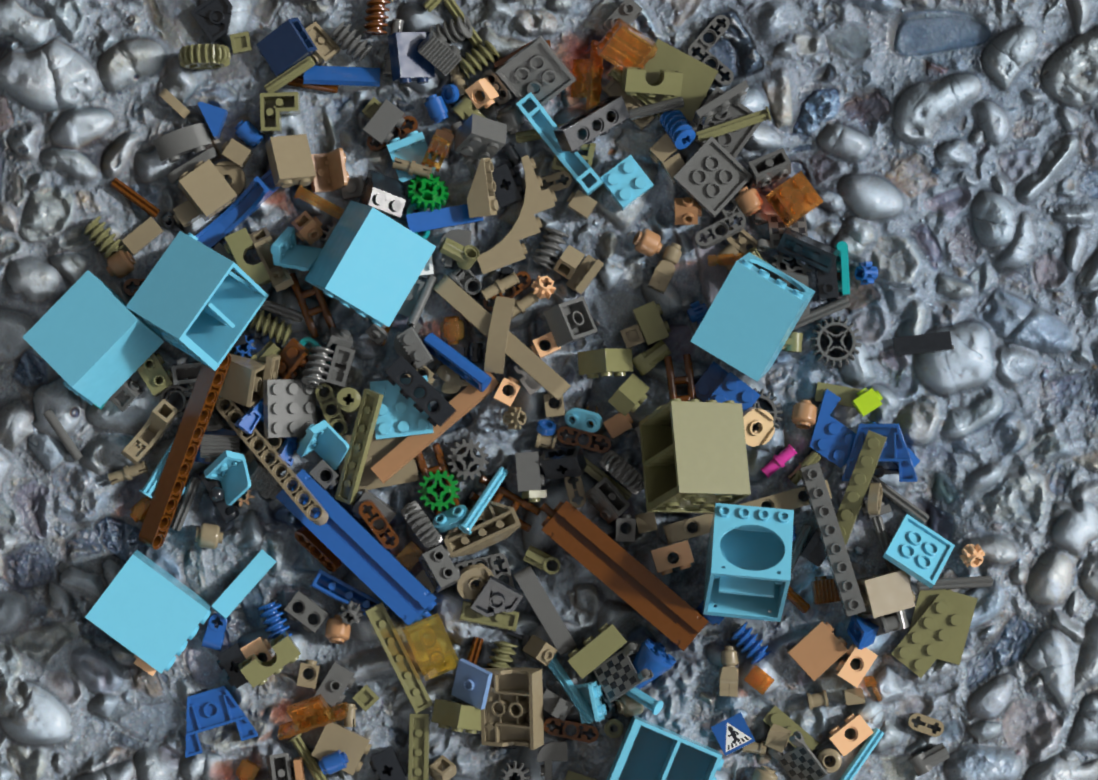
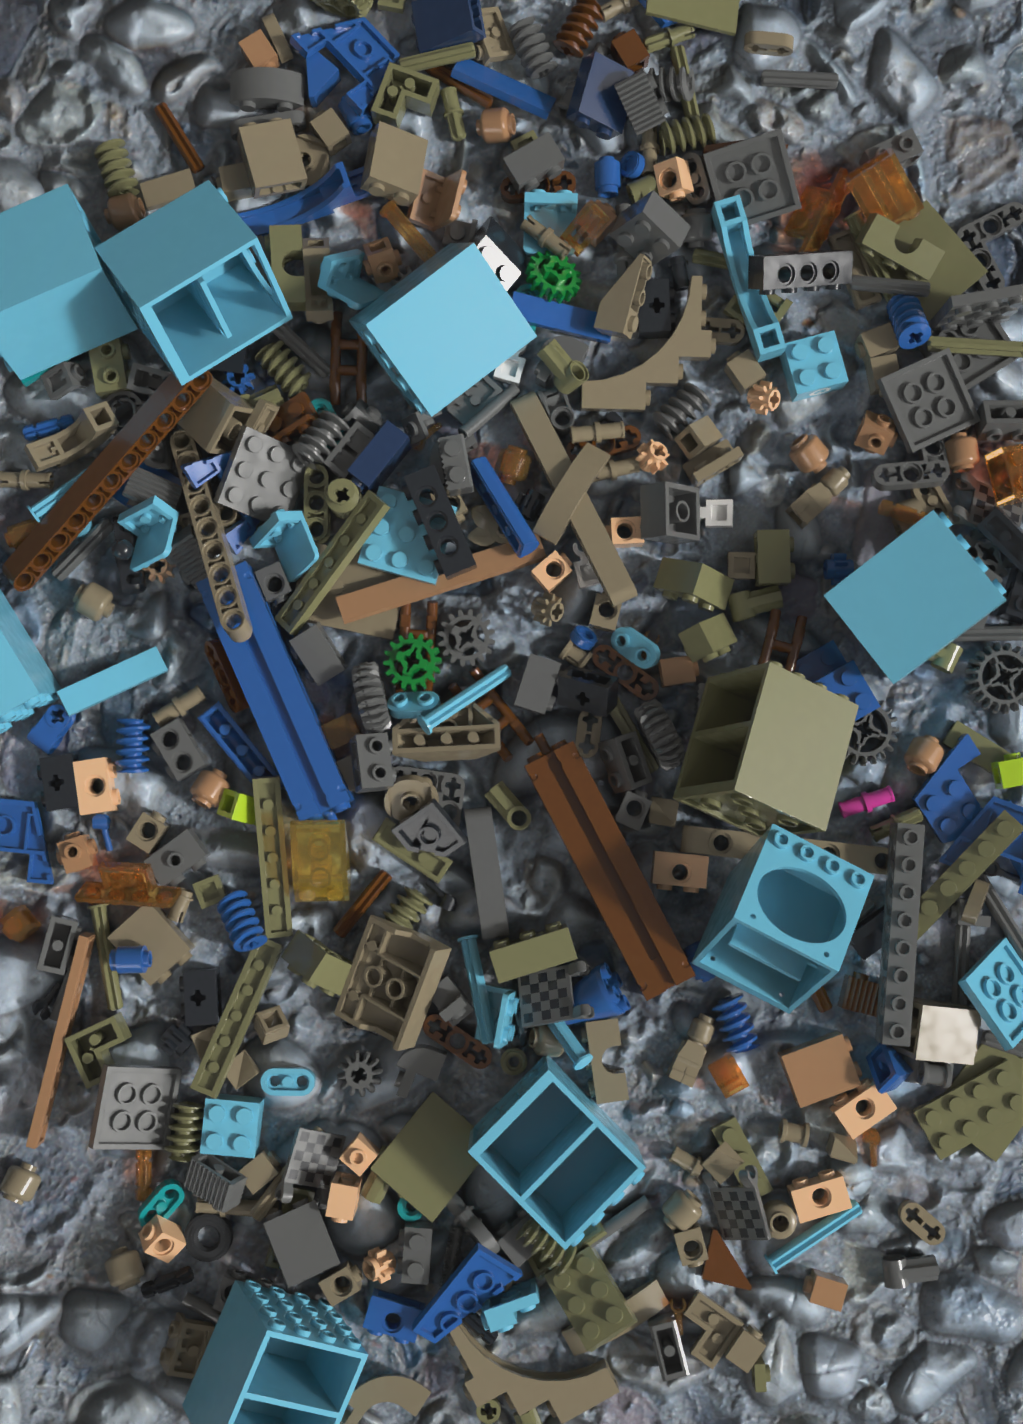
camera: 20 degrees right, 0 degrees up
olive arch [238,631,301,688] -> none
dark grey gear [338,600,364,626] -> none
reddish brown beam [359,499,399,549] -> none
medium blue plate [451,658,493,710] -> none
plate [522,490,547,502] -> none
dark tan brick [522,635,558,666] -> none
blue sticker [711,712,755,756] -> none
tan plate [743,407,775,447] -> none
none -> blue axle [22,414,75,441]
none -> medium nougat brick [56,831,99,874]
none -> blue hand [92,814,113,851]
none -> dark tan pin [152,685,206,728]
none -> lime brick [216,788,256,826]
none -> blue piece [217,890,268,952]
none -> medium nougat brick [238,29,281,68]
none -> blue wing [289,17,400,117]
none -> dark blue brick [347,420,412,495]
none -> olive axle [440,87,466,142]
none -> medium nougat head [476,107,516,144]
none -> dark tan arch [580,1016,629,1104]
none -> reddish brown brick [610,29,650,73]
none -> white plate [700,499,734,528]
none -> light nougat gear [747,380,780,415]

